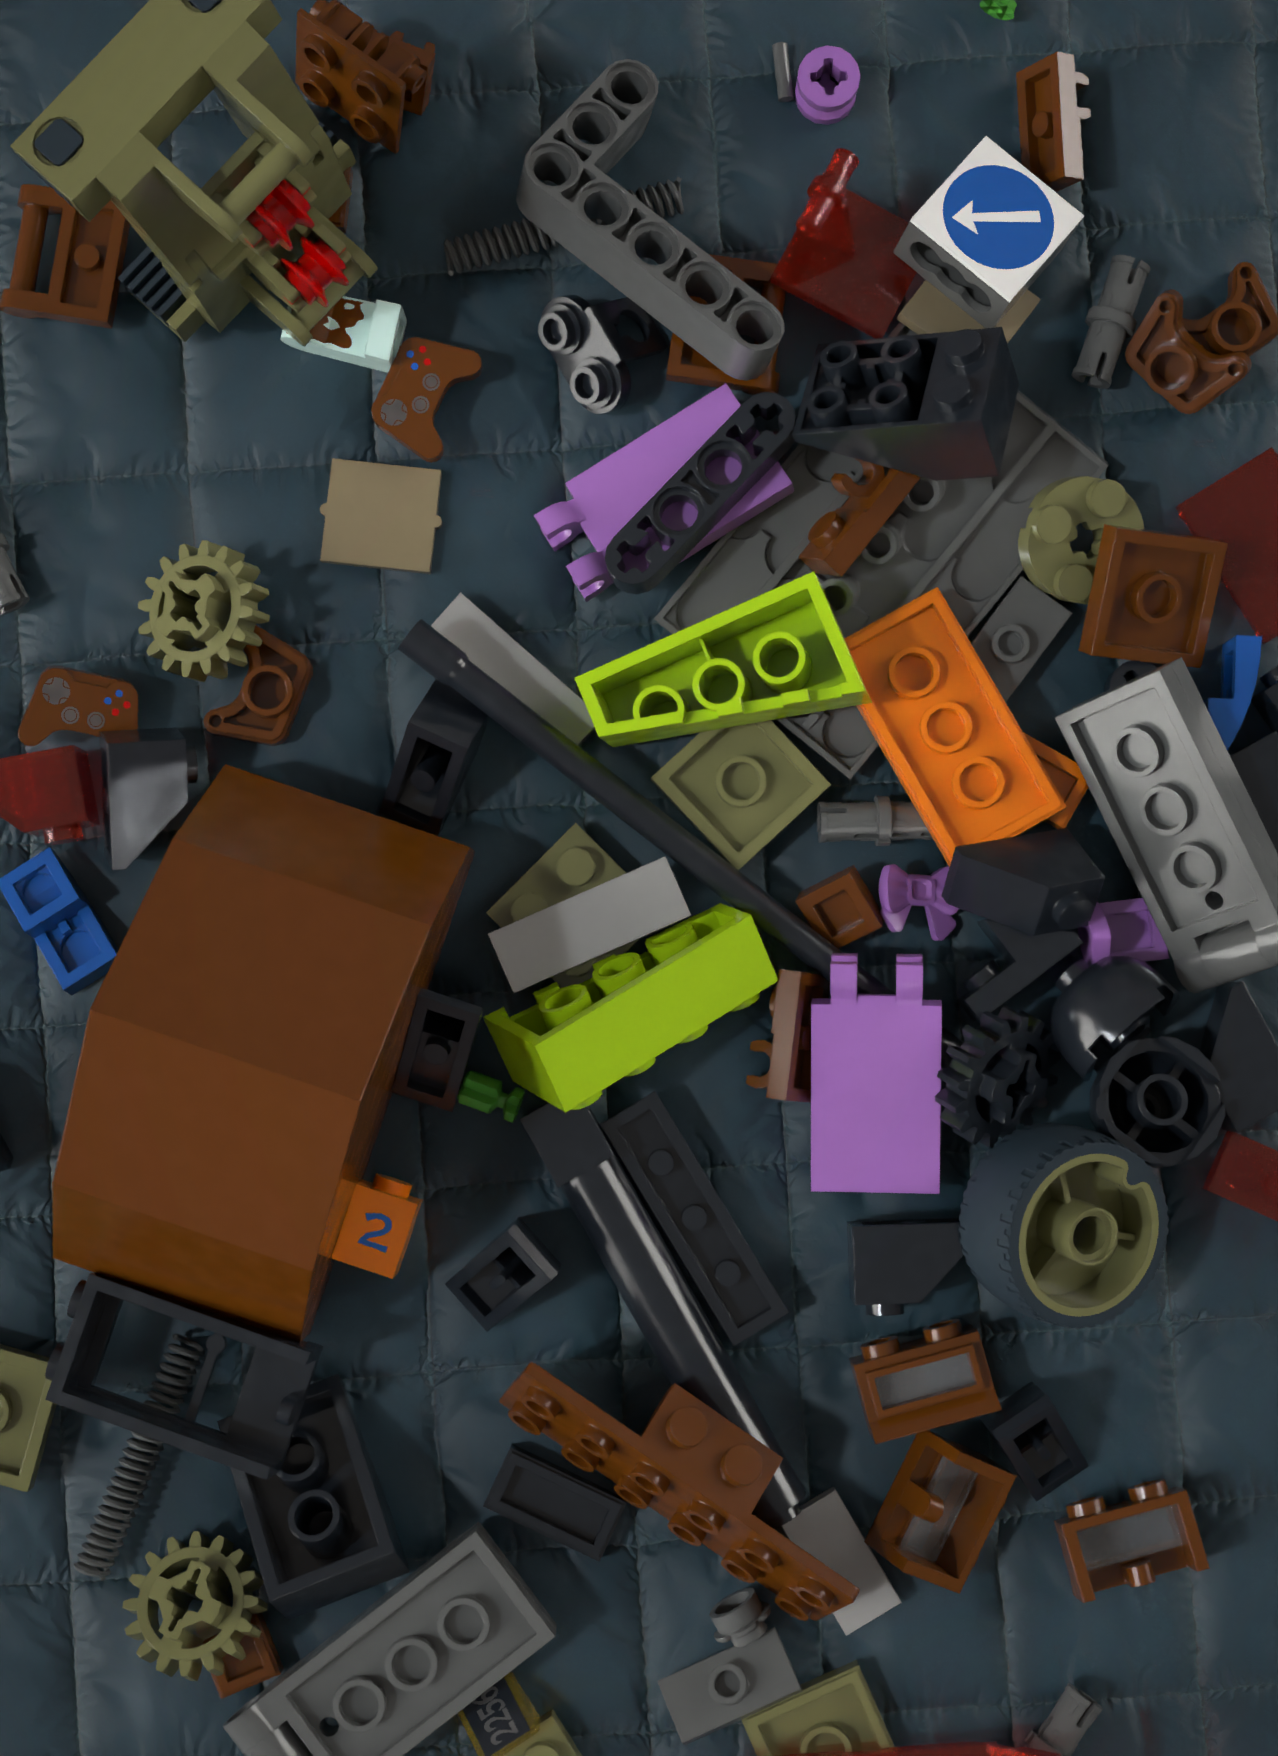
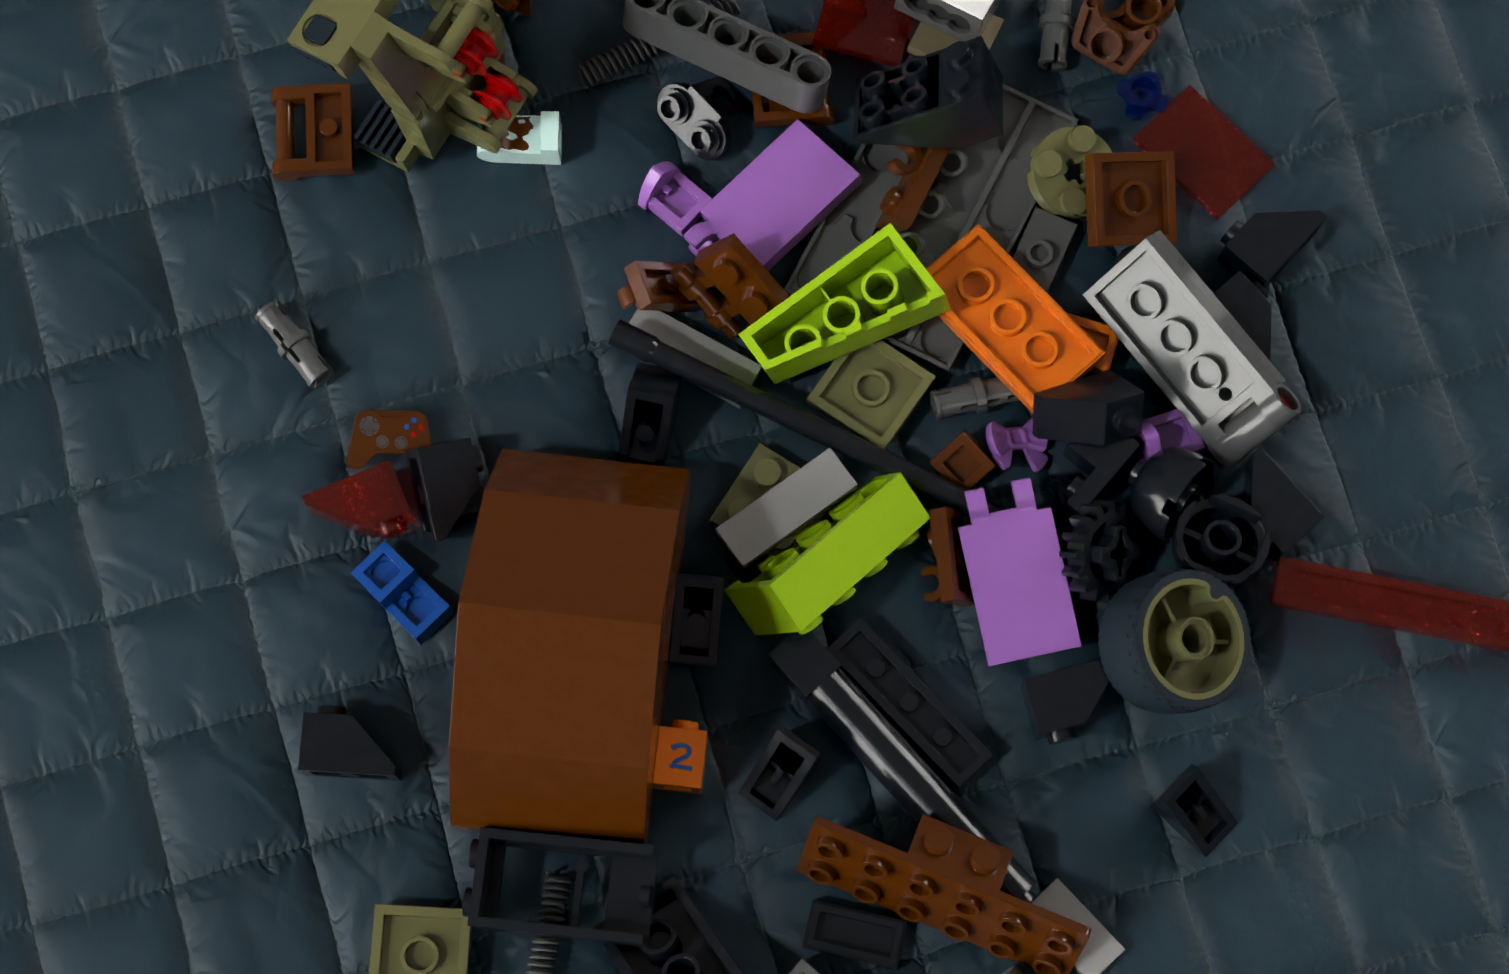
camera: 10 degrees left, 10 degrees down
olive gear [138,540,270,682] -> none
reddish brown piece [203,625,313,746] -> none
dark tan piece [320,458,443,574] -> none
reddish brown piece [371,337,483,463] -> none
bright green piece [457,1070,526,1124] -> none
black beam [605,392,796,594] -> none
reddish brown window [849,1319,1002,1444] -> none
reddish brown window [864,1430,1017,1594] -> none
reddish brown window [1054,1479,1210,1603] -> none
blue slope [1203,635,1262,750] -> none
none -> reddish brown plate [616,261,701,312]
none -> medium lavender tile [638,161,712,236]
none -> reddish brown plate [671,233,790,338]
none -> clear blue plate [1117,71,1169,121]

